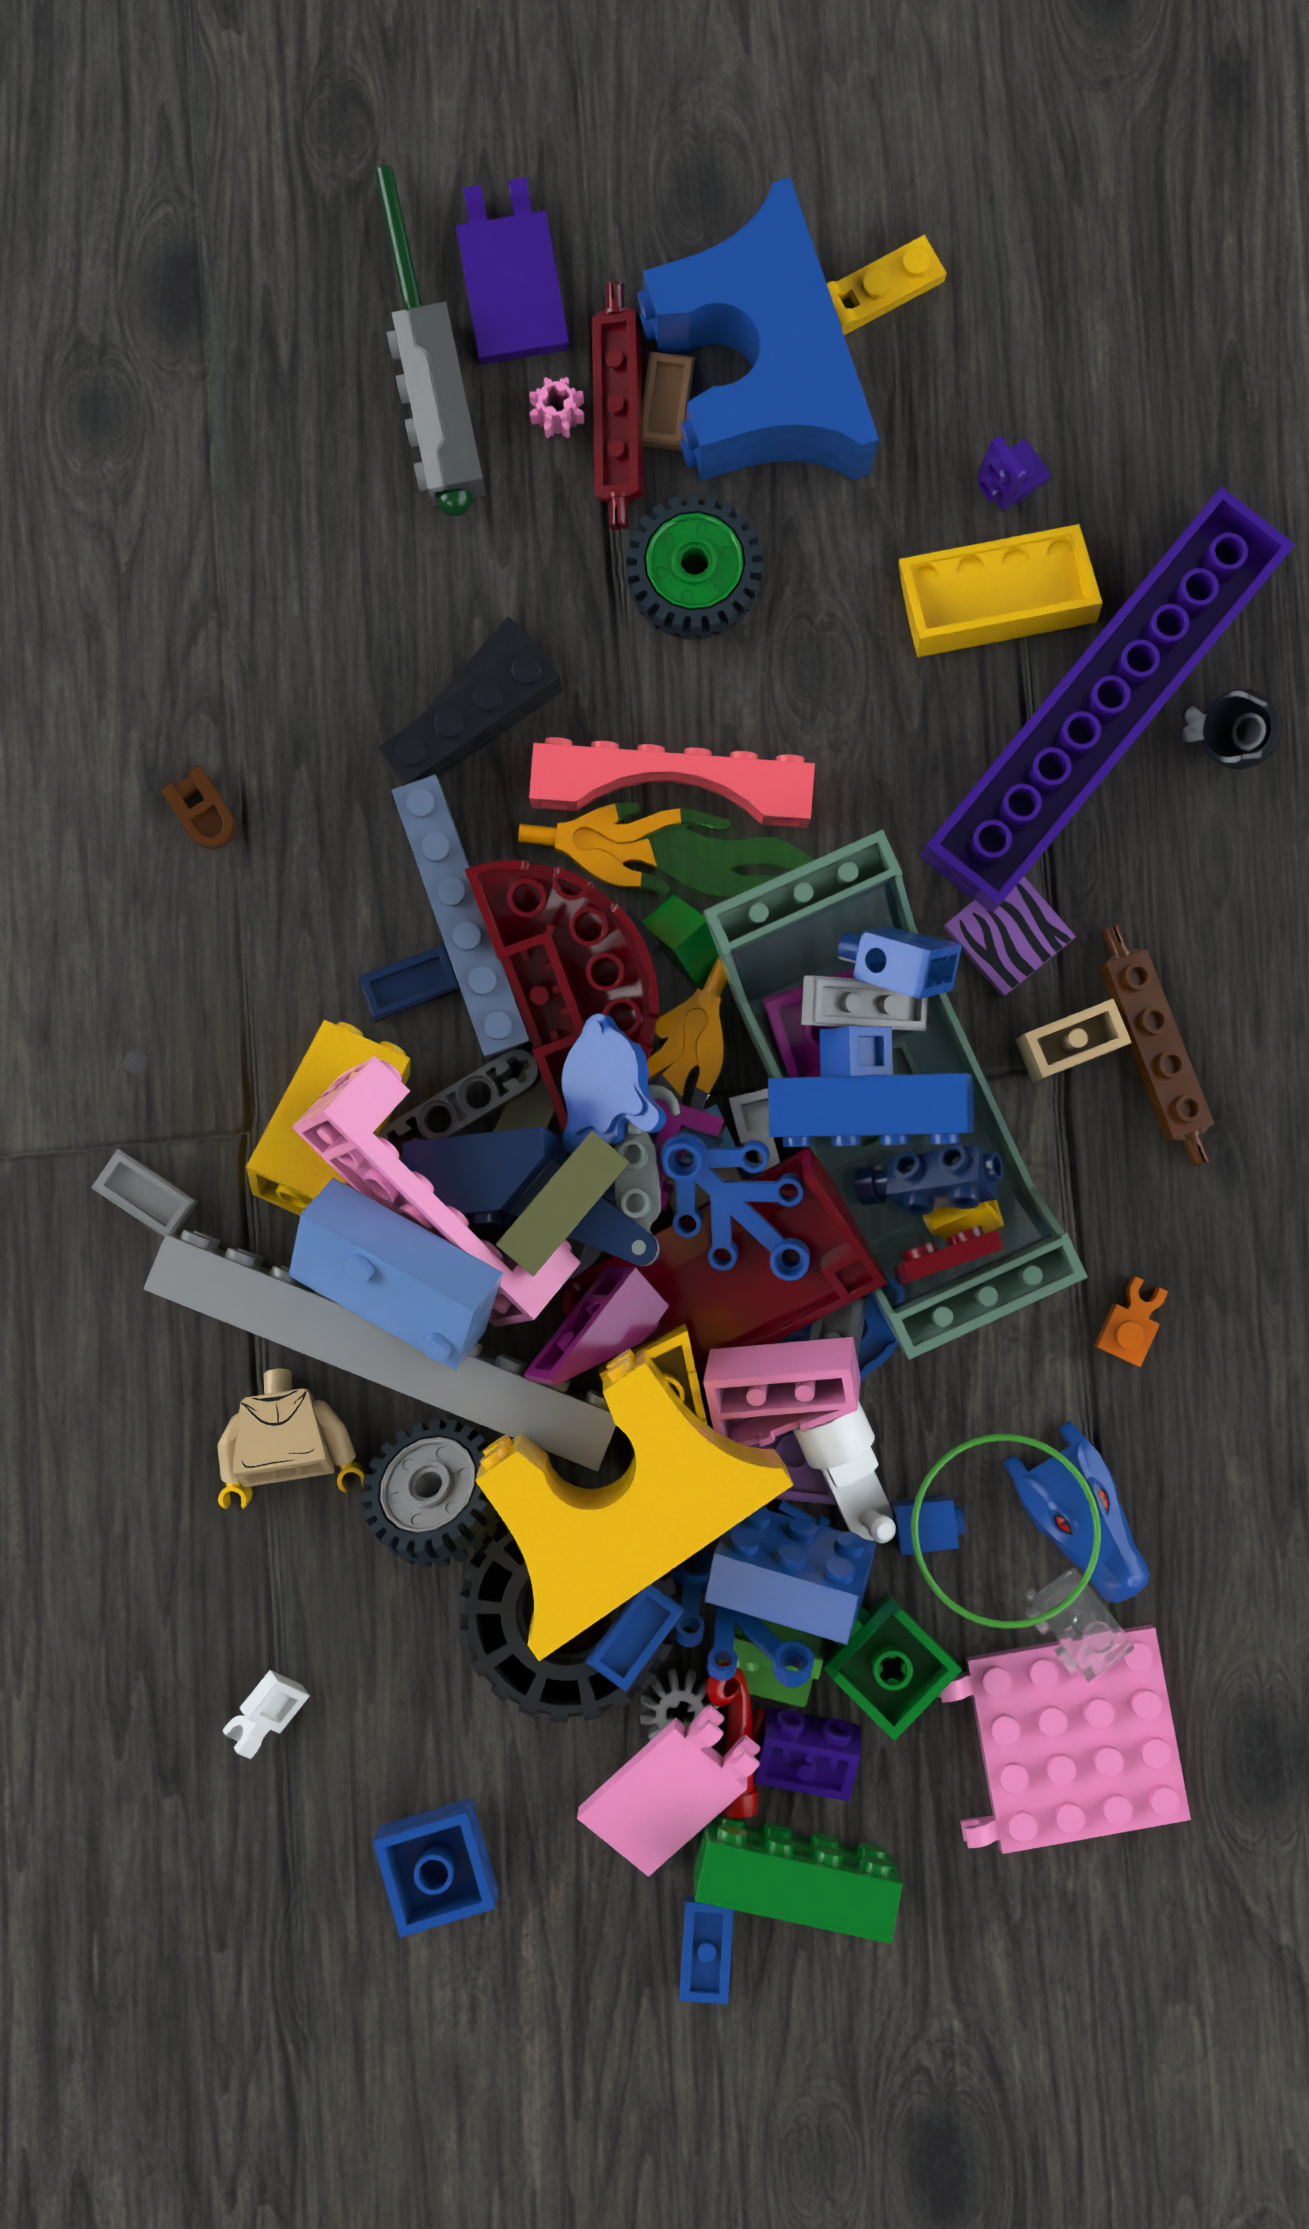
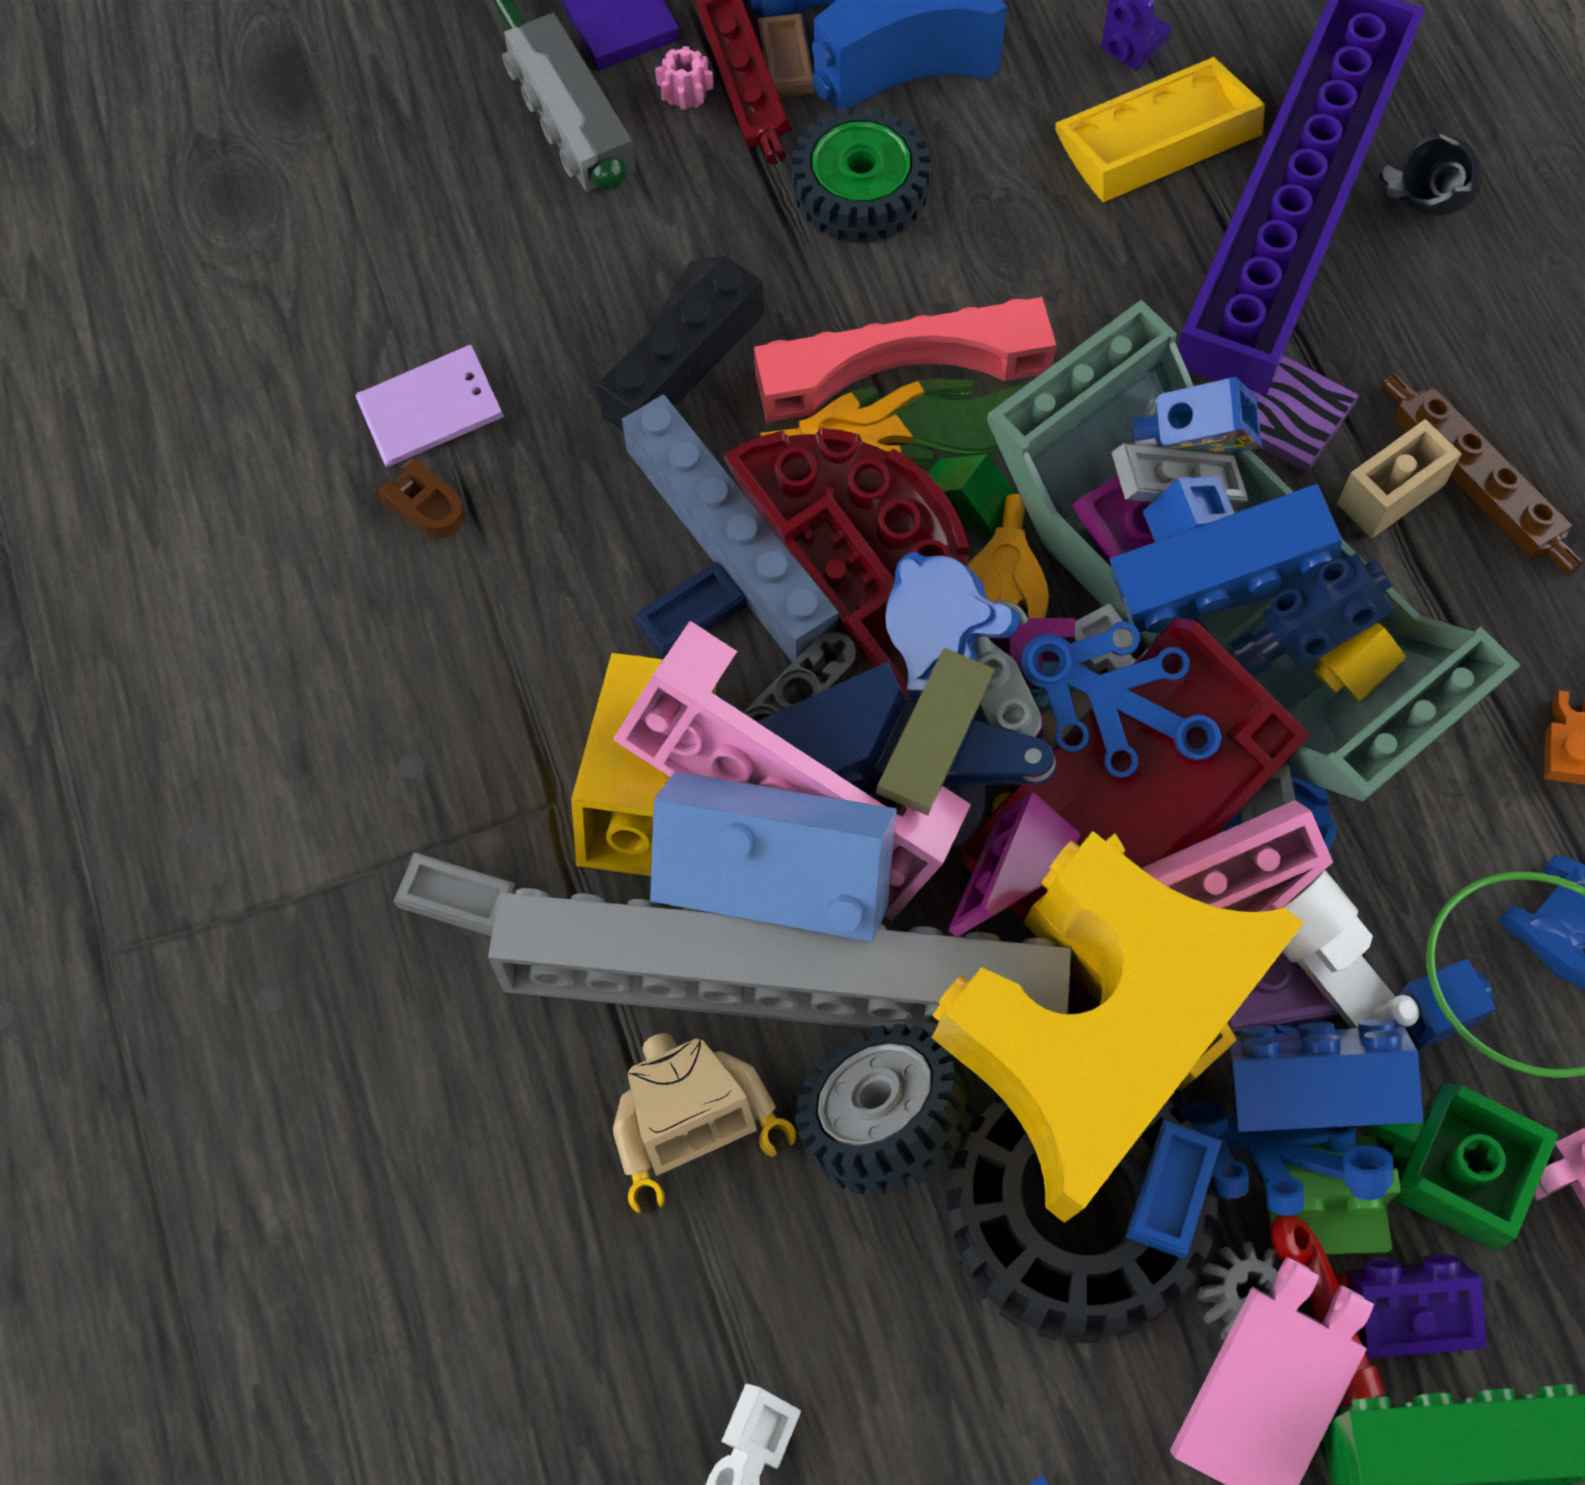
camera: 15 degrees left, 20 degrees down
dark red plate [893,1225,1004,1286] -> none
none -> lavender container [356,344,504,467]

